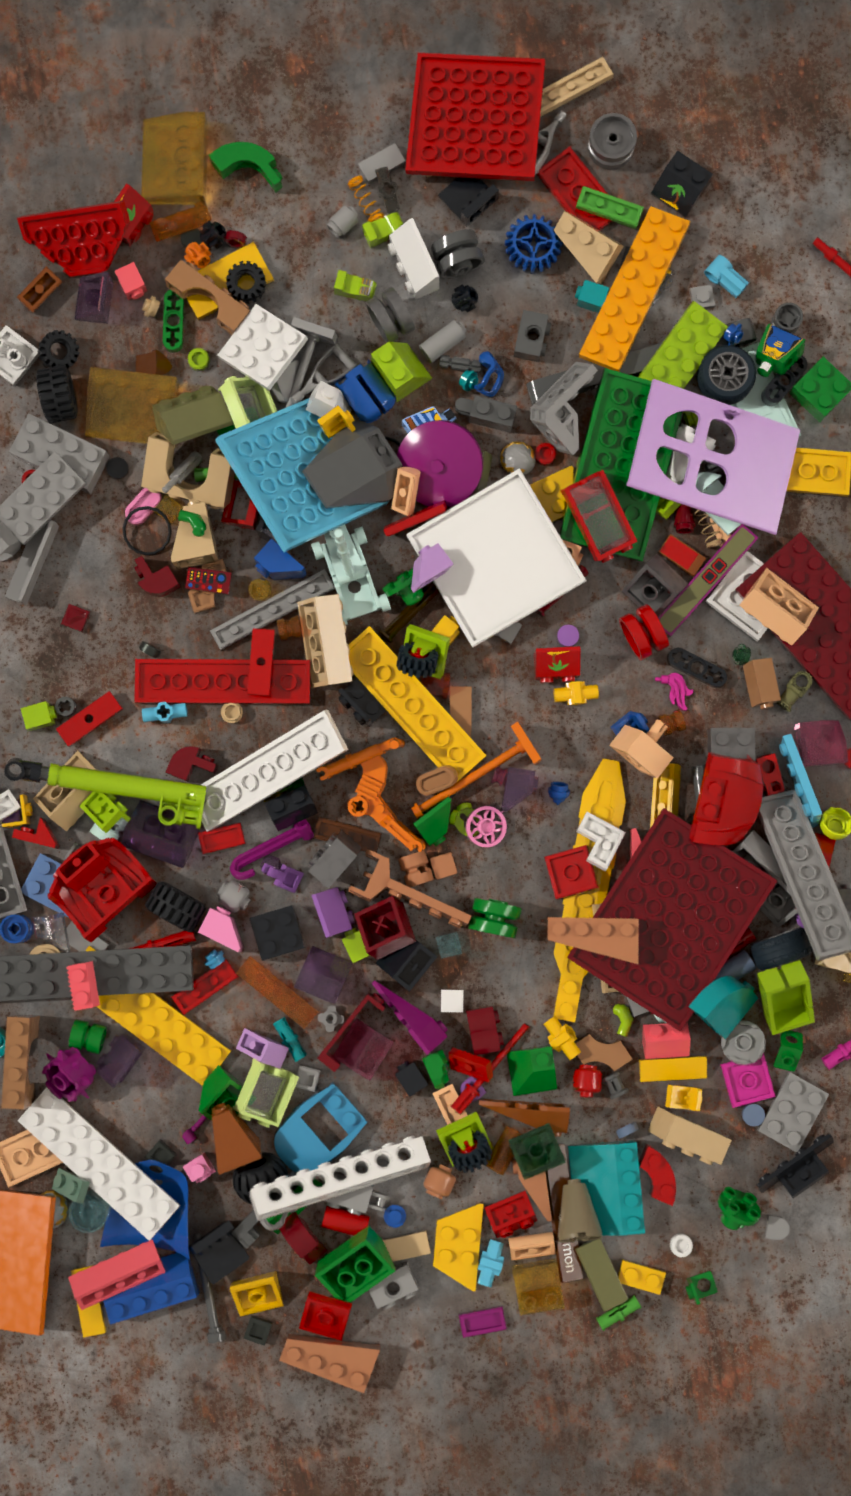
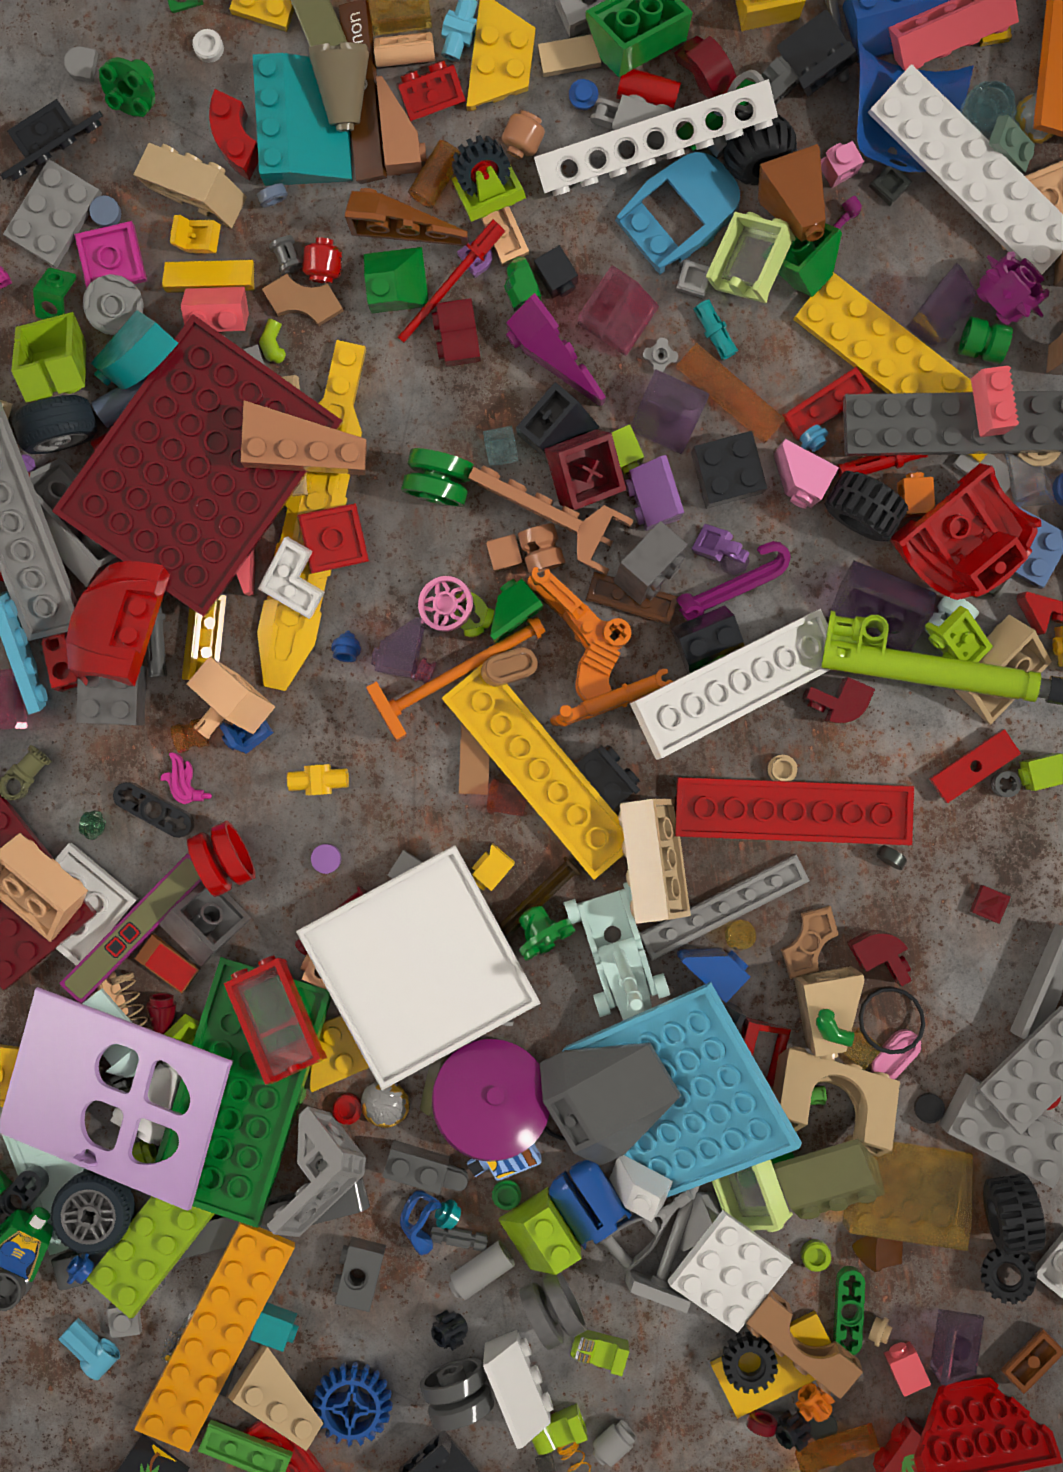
camera: 175 degrees left, 5 degrees up
medium azure axle [142,702,188,723] -> none
light grey axle [162,452,202,493] -> none
tile [185,567,232,595] -> none
red tile [198,822,246,854] -> none
light grey head [217,880,251,913] -> none
lavender slope [236,1028,289,1068] -> none
red tile [247,628,275,696] -> none
clear orange wheel [277,615,302,641] -> none
yellow bracket [317,405,356,439] -> none
dark red panel [317,993,386,1072] -> none
red tile [383,500,447,537] -> none
light nougat brick [391,467,421,516] -> none
plate [396,624,450,679] -> none
lavender slope [411,543,453,593] -> none
white tile [441,990,463,1012] -> none
red plate [448,1048,493,1082] -> none
clear green slope [508,1123,566,1180] -> none
red slope [534,646,581,684] -> none
yellow axle [543,1016,581,1060] -> none
medium nougat brick [743,658,781,710] -> none
none -> green plate [492,1179,521,1210]
none -> orange brick [897,472,935,518]

